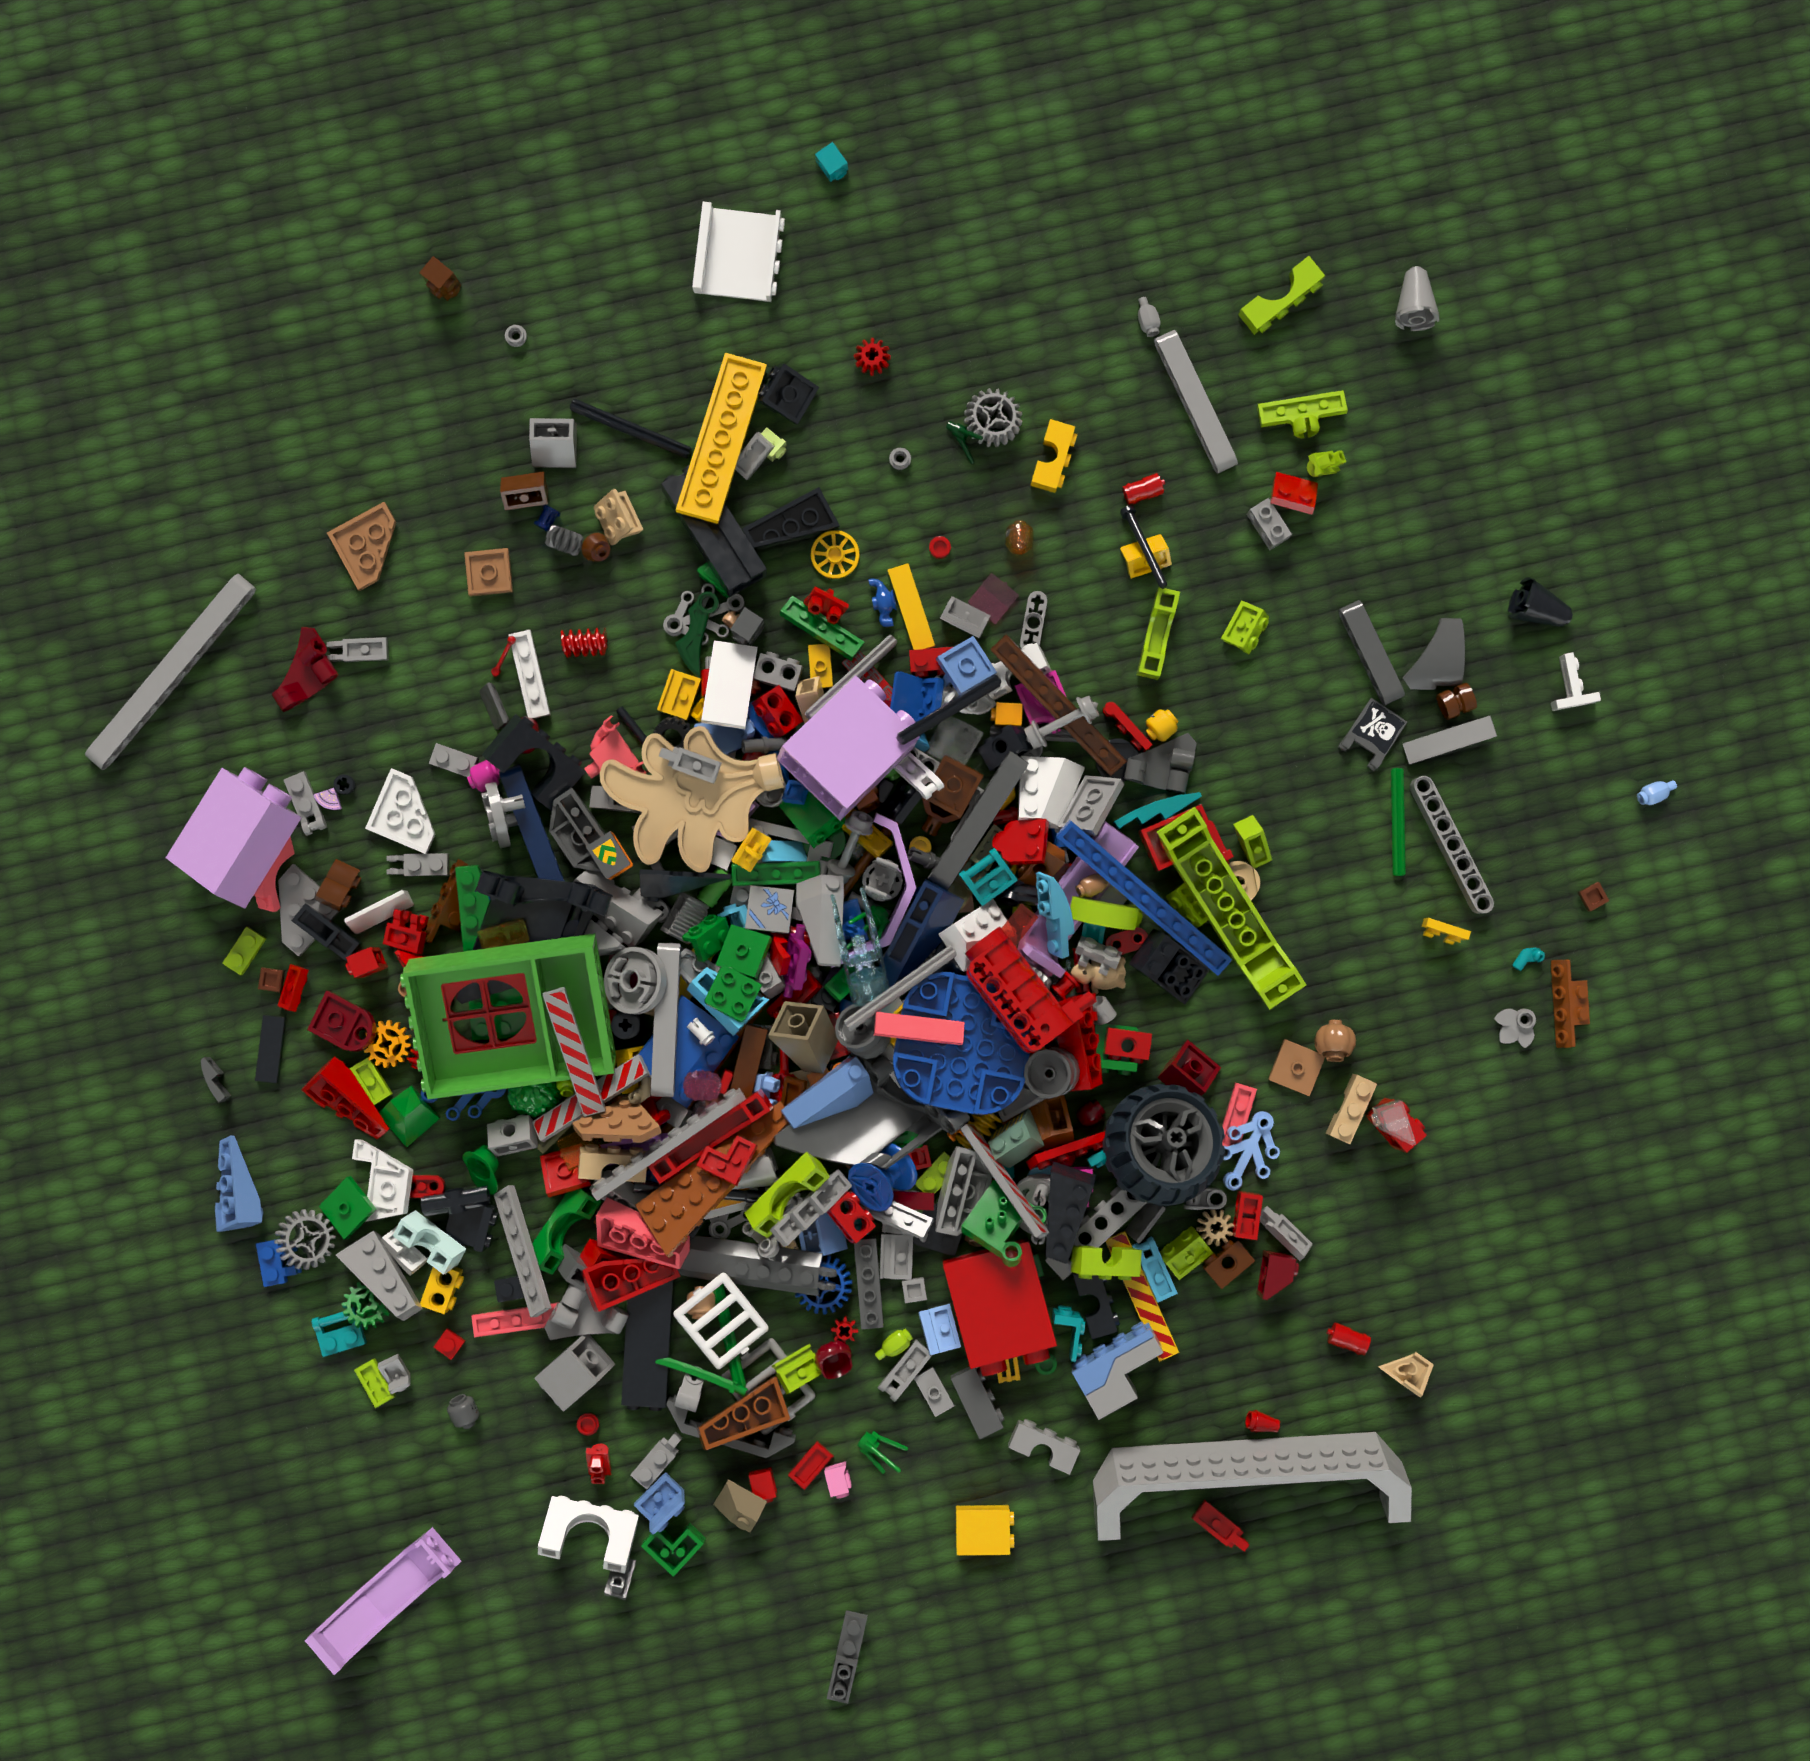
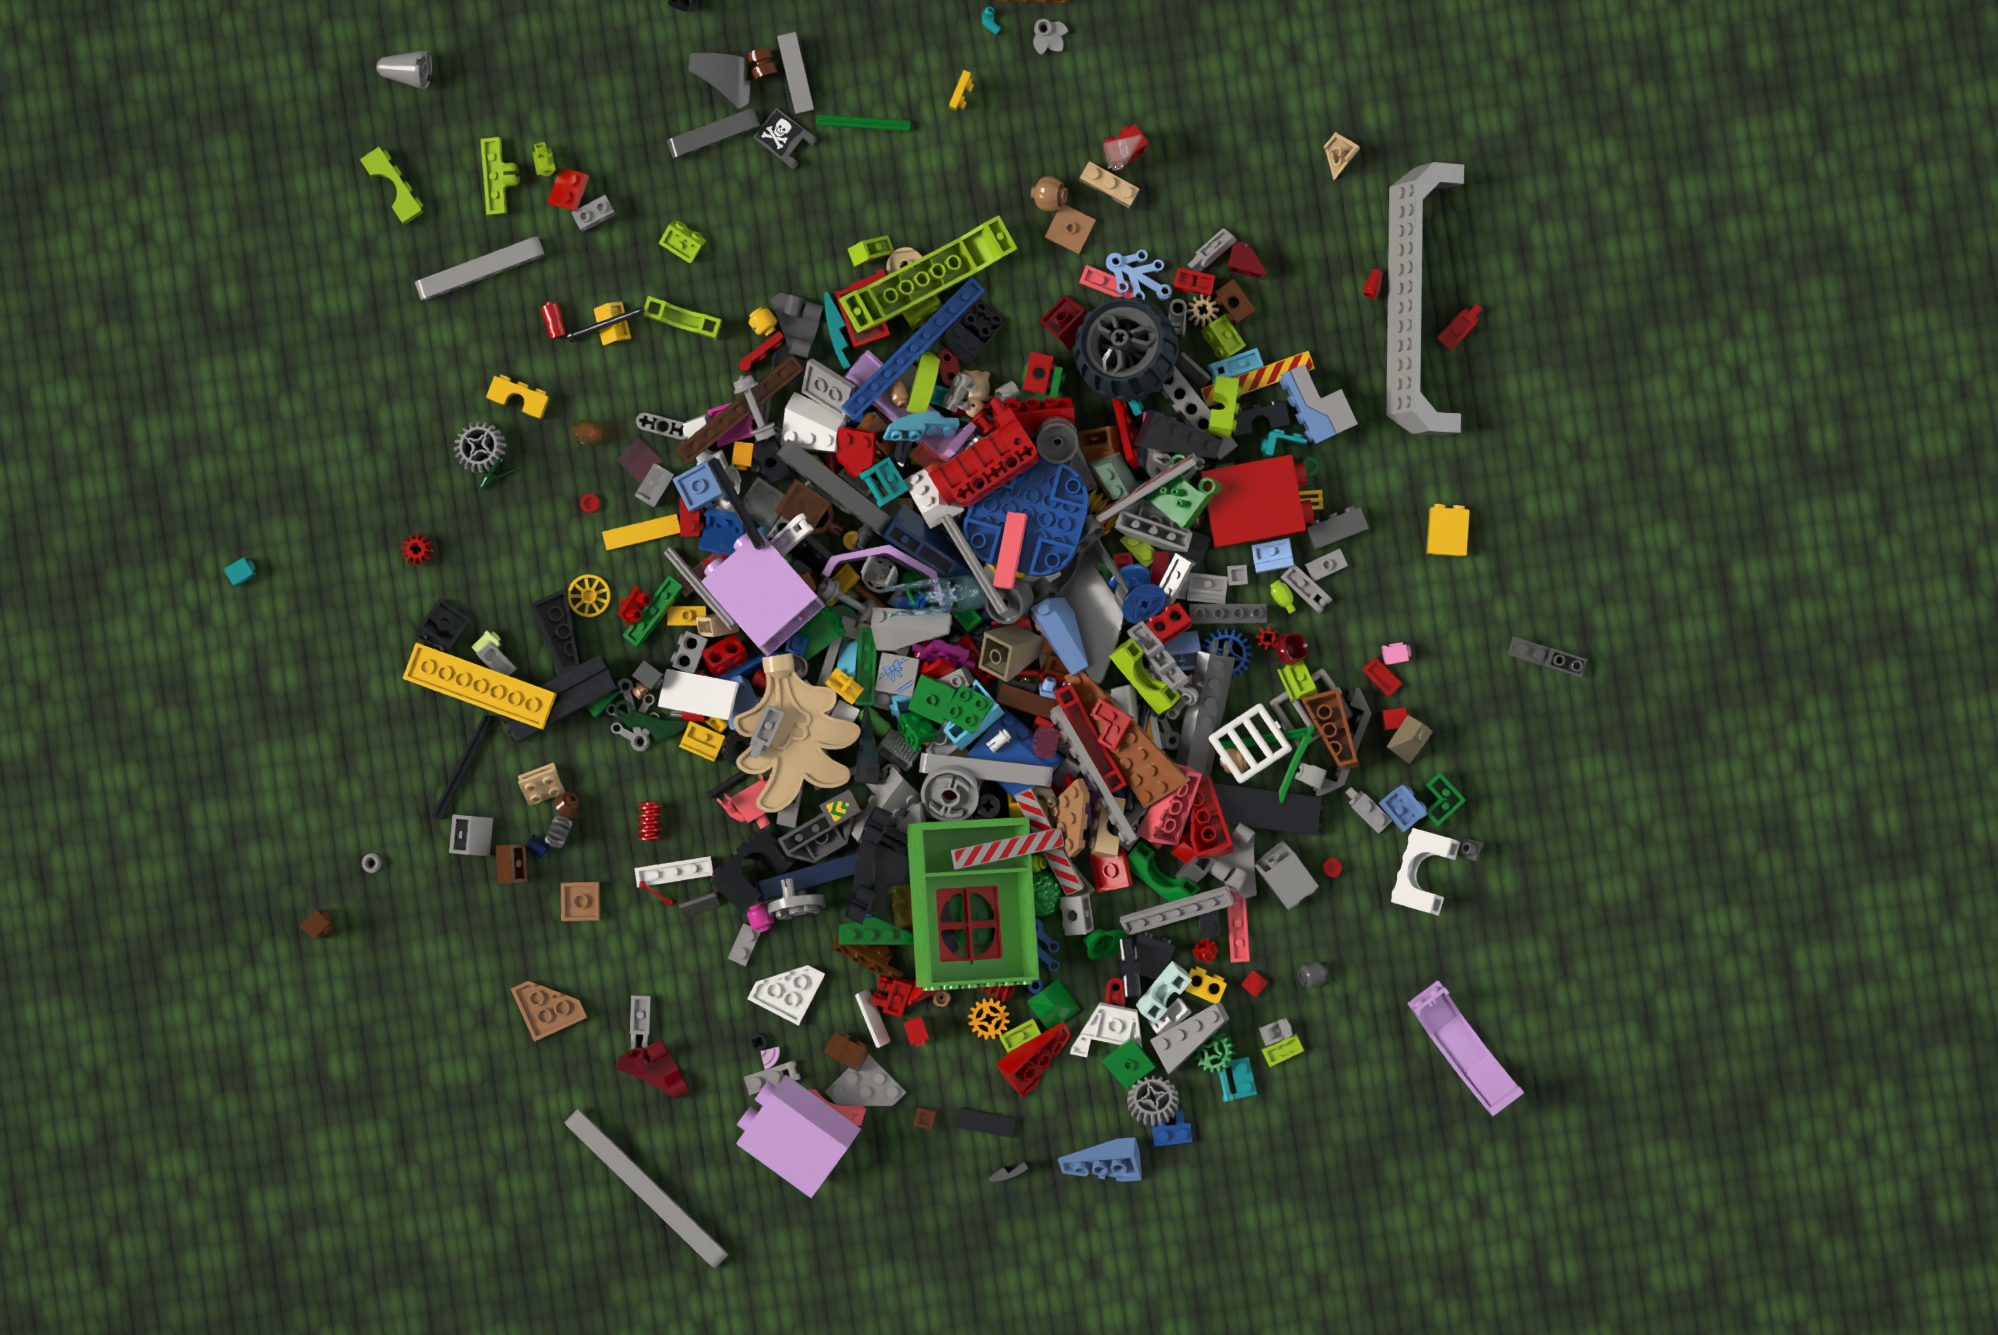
camera: 90 degrees left, 0 degrees up
lime plate [222,927,267,975] -> none
red plate [278,964,309,1012] -> none
black slope [291,903,362,961] -> none
dark red plate [307,990,376,1051] -> none
light grey hinge [387,853,449,876] -> none
clear orange piece [556,1132,601,1171] -> none
red hips [586,1443,611,1484] -> none
white panel [692,202,785,302] -> none
dark grey pin [741,736,787,754] -> none
green plant [857,1431,908,1474] -> none
blue piece [868,578,897,627] -> none
light grey plate [889,448,911,470] -> none
light grey arch [1008,1419,1080,1475] -> none
dark red piece [1076,1099,1106,1127] -> none
light grey plant [1138,297,1161,337] -> none
red piece [1327,1322,1371,1355] -> none
light grey beam [1410,776,1494,914] -> none
none -> red gear [1193,939,1219,963]

